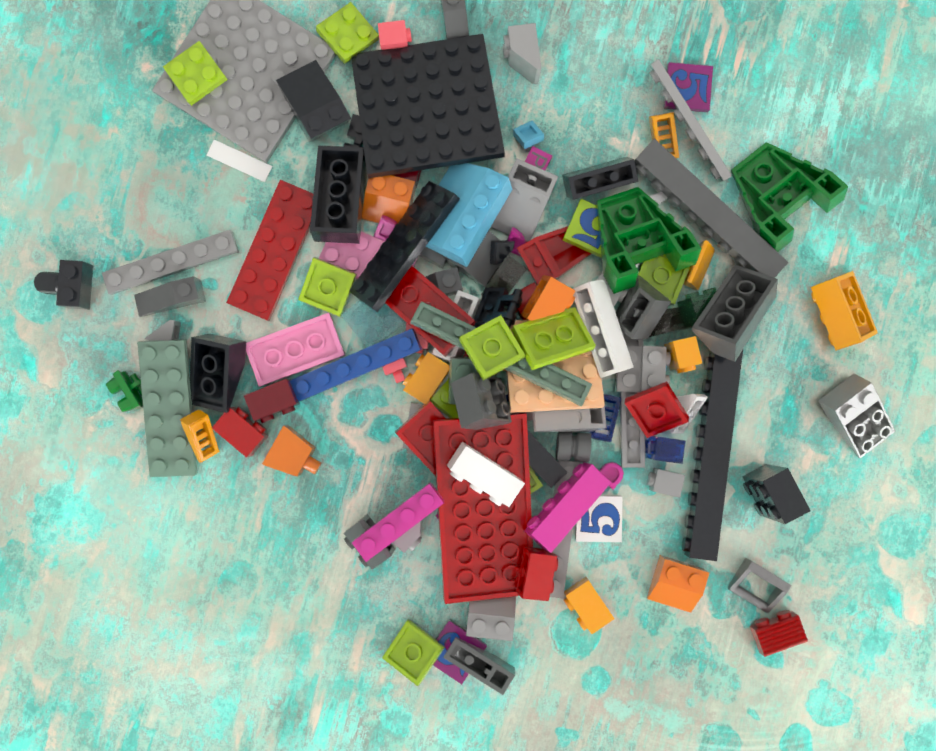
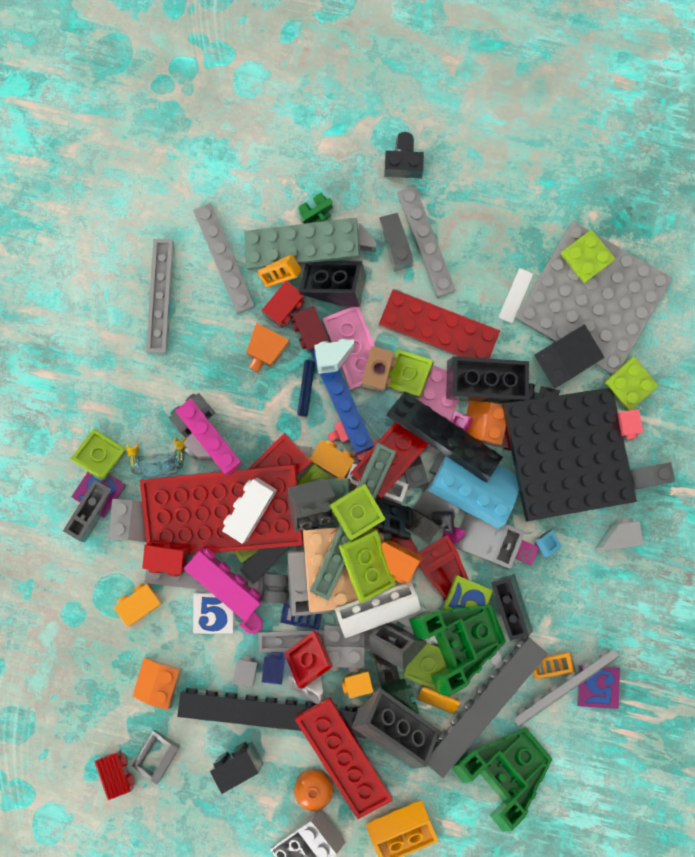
camera: 90 degrees right, 5 degrees down
none -> clear light blue torso [126,437,186,480]
none -> light grey plate [146,239,174,354]
none -> light grey plate [193,203,255,314]
none -> orange cylinder [293,769,334,811]
none -> red plate [295,697,393,819]
none -> dark blue axle [297,360,315,417]
none -> light aqua slope [315,339,354,374]
none -> medium nougat brick [361,346,397,392]

